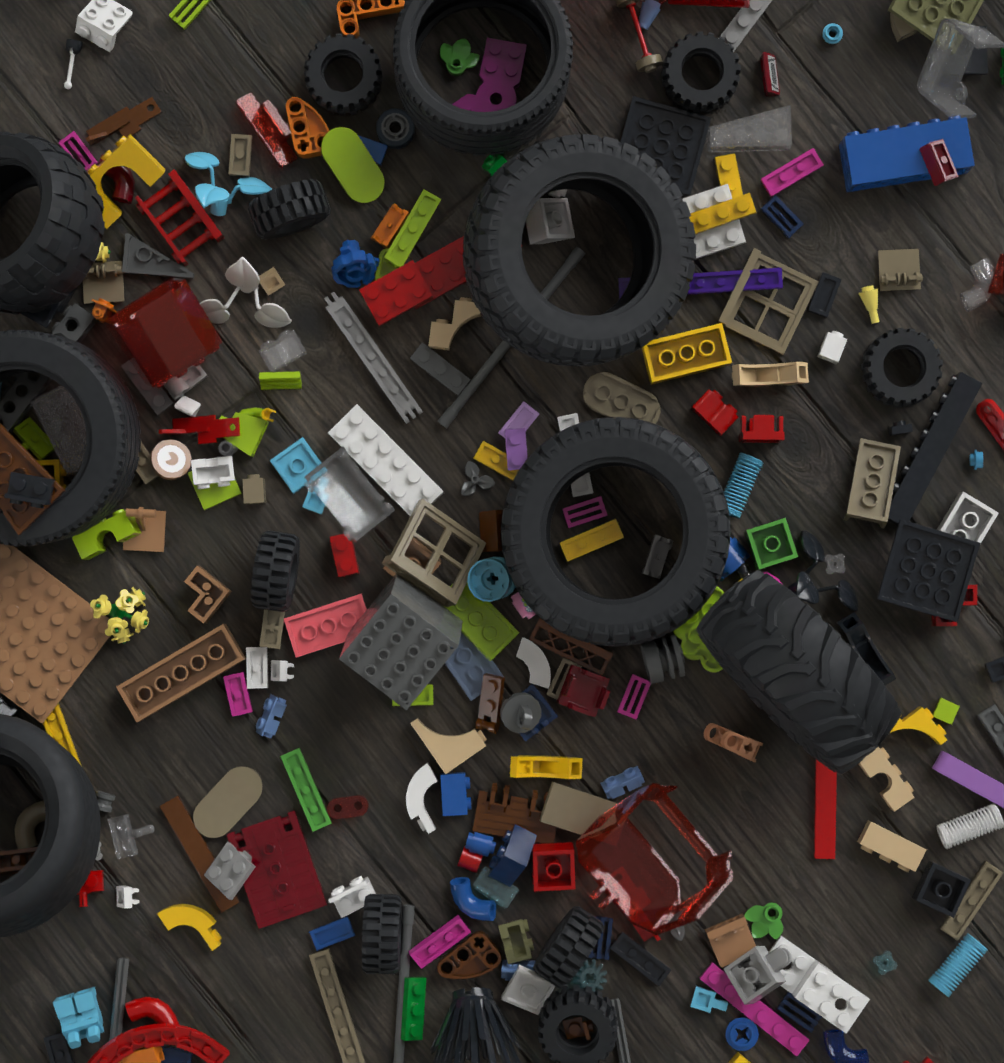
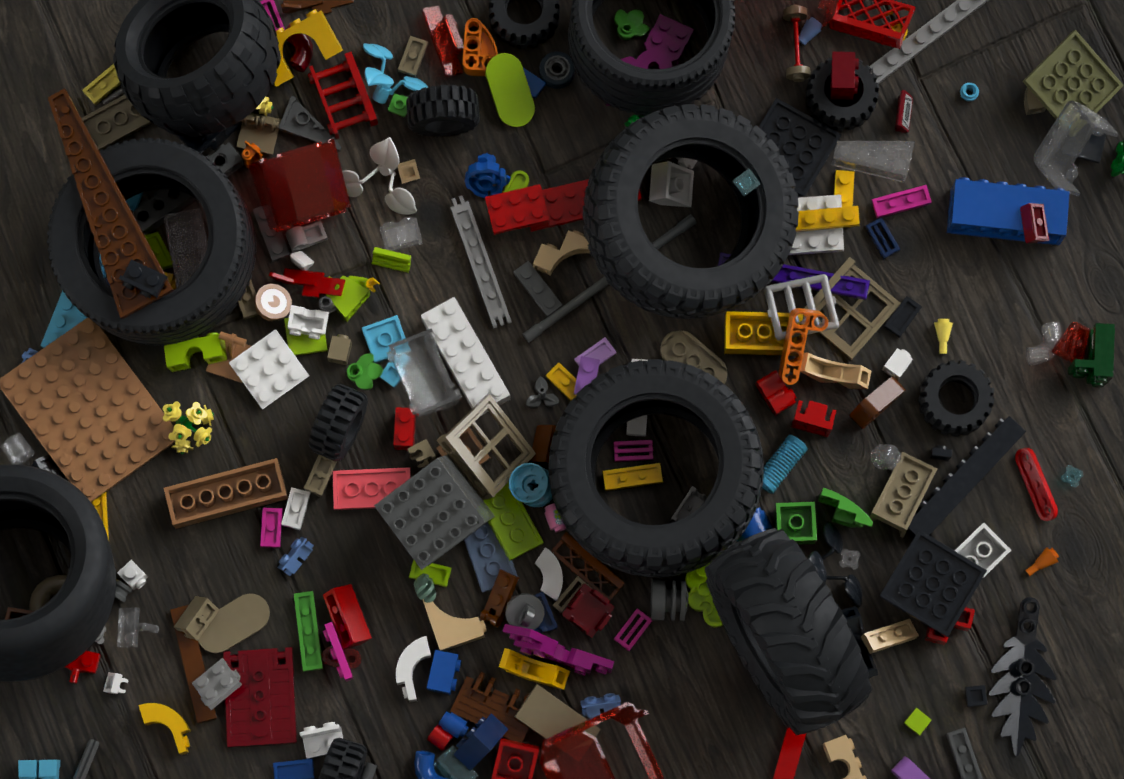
camera: 10 degrees right, 10 degrees down
medium nougat brick [184,566,232,624] -> none
white tile [271,660,294,681] -> none
orange hinge [371,203,409,248] -> none
lime plate [383,189,441,268] -> none
nougat piece [704,723,763,762] -> none
dark tan hinge [878,249,923,291] -> none
yellow arch [890,707,947,745] -> none
dark azure plate [969,450,983,470] -> none
none -> white bracket [117,559,148,590]
none -> dark tan hinge [174,596,219,641]
none -> white plate [229,329,309,409]
none -> red brick [323,584,372,649]
none -> dark pink plate [323,622,354,682]
none -> bright green plate [347,353,384,390]
none -> bright green bracket [388,93,408,117]
none -> dark tan hinge [408,439,436,468]
none -> sand green arm [414,574,436,603]
none -> magenta plate [503,624,614,676]
none -> clear light blue plate [733,169,761,196]
none -> light grey bar [764,274,839,340]
none -> orange beam [779,308,828,385]
none -> bright green slope [818,488,873,528]
none -> dark red brick [830,51,859,100]
none -> reddish brown beam [849,376,906,429]
none -> tan plate [861,619,919,654]
none -> clear head [871,444,901,469]

